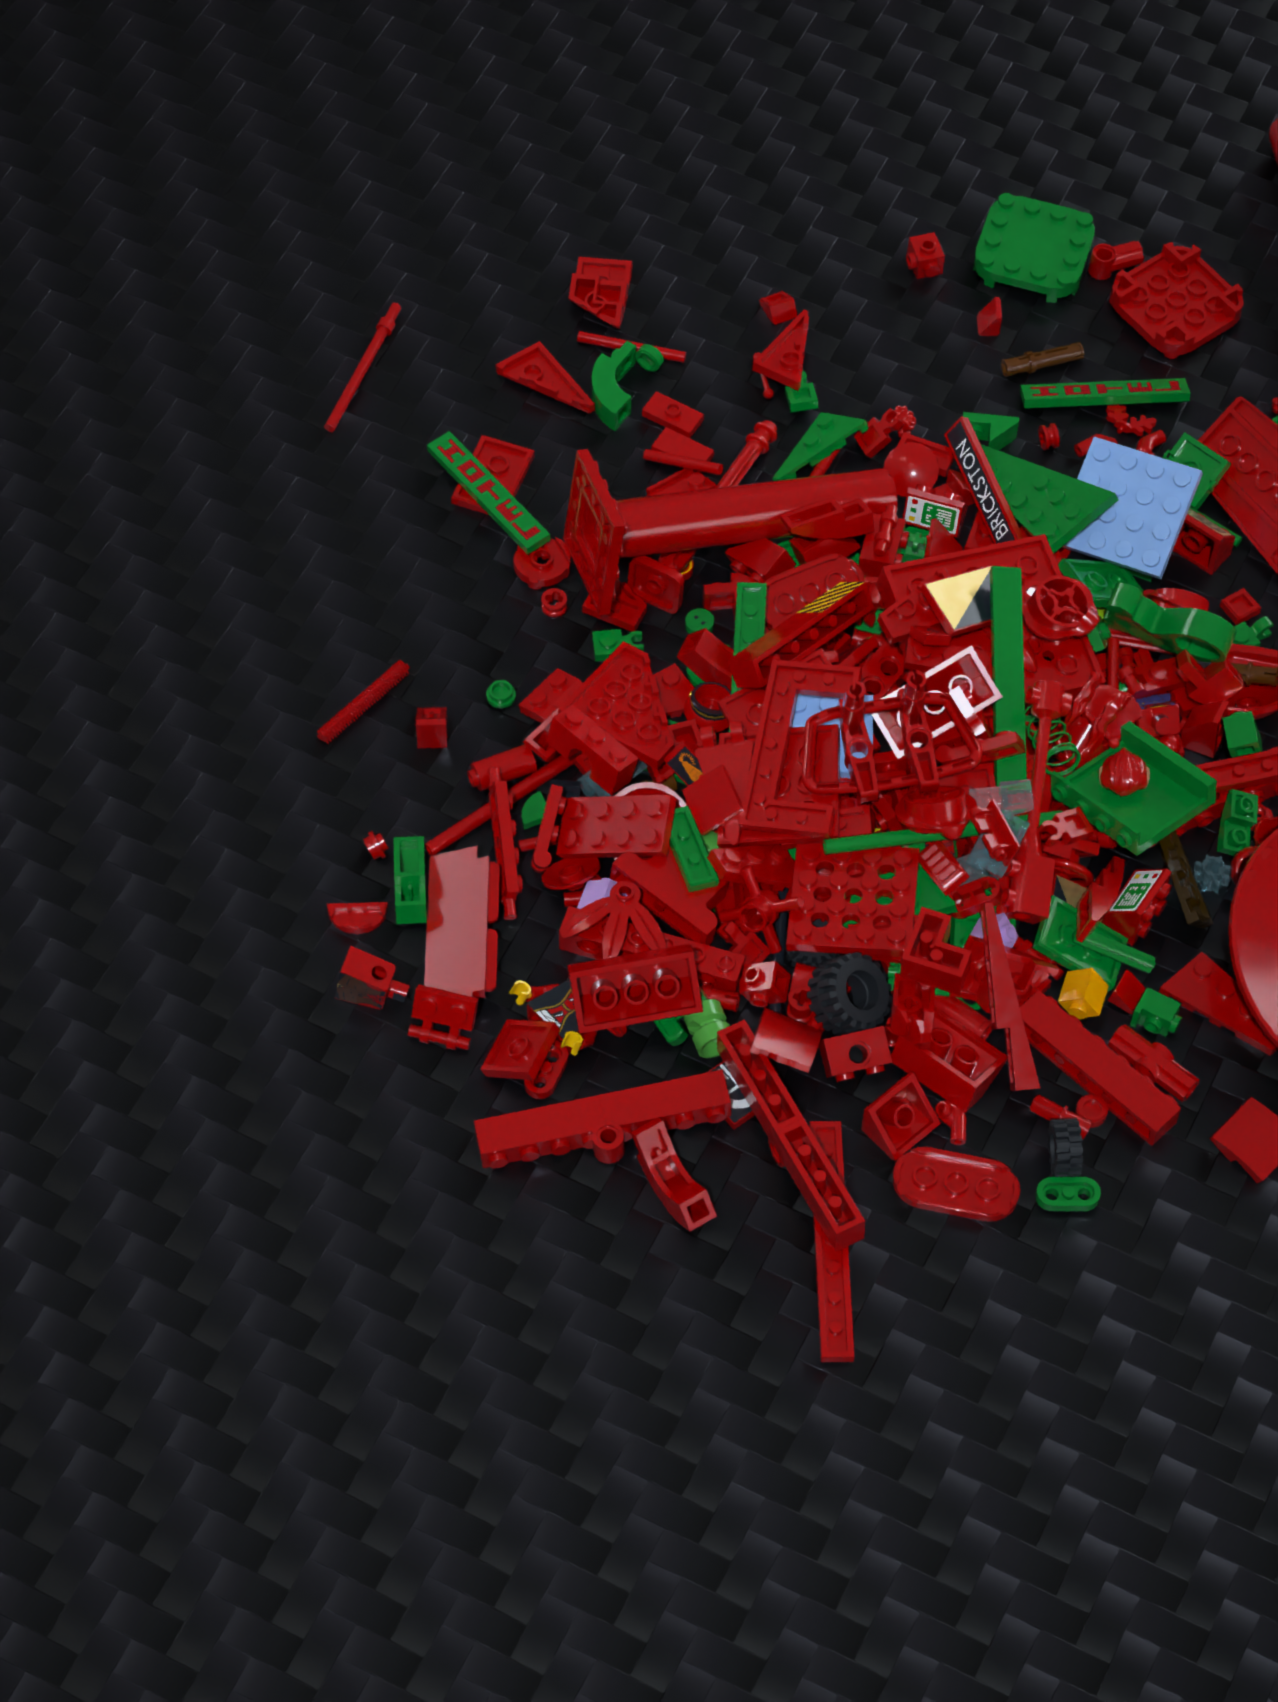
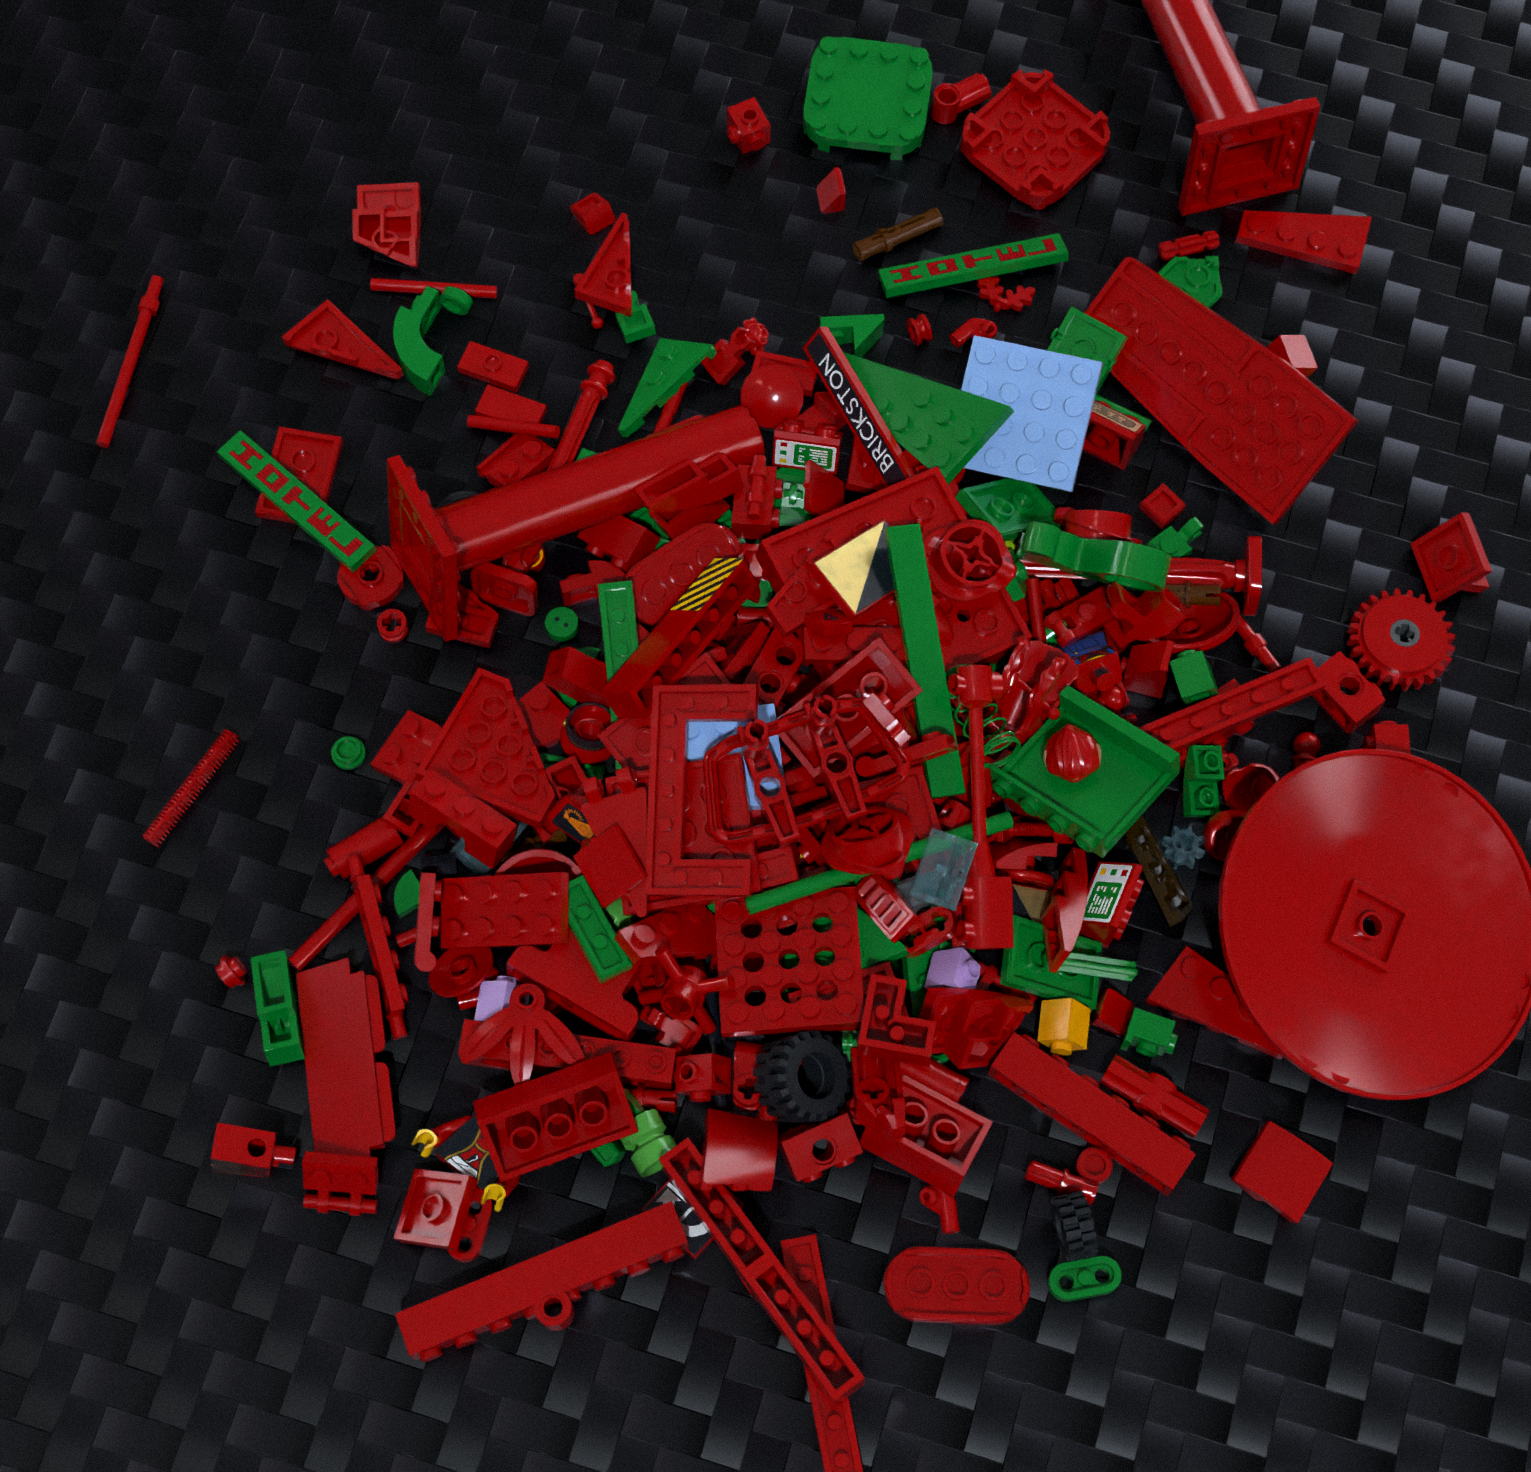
camera: 10 degrees left, 10 degrees up
red tile [327,902,388,935] -> none
red slope [416,707,447,748] -> none
green plate [592,629,644,662] -> none
red arch [631,1117,717,1232] -> none
red slope [861,1072,941,1161] -> none
clear slope [968,779,1034,817] -> none
red hinge [970,799,1021,866] -> none
red slope [980,902,1041,1091] -> none
red plate [1037,807,1095,846] -> none
red arm [1136,430,1166,456] -> none

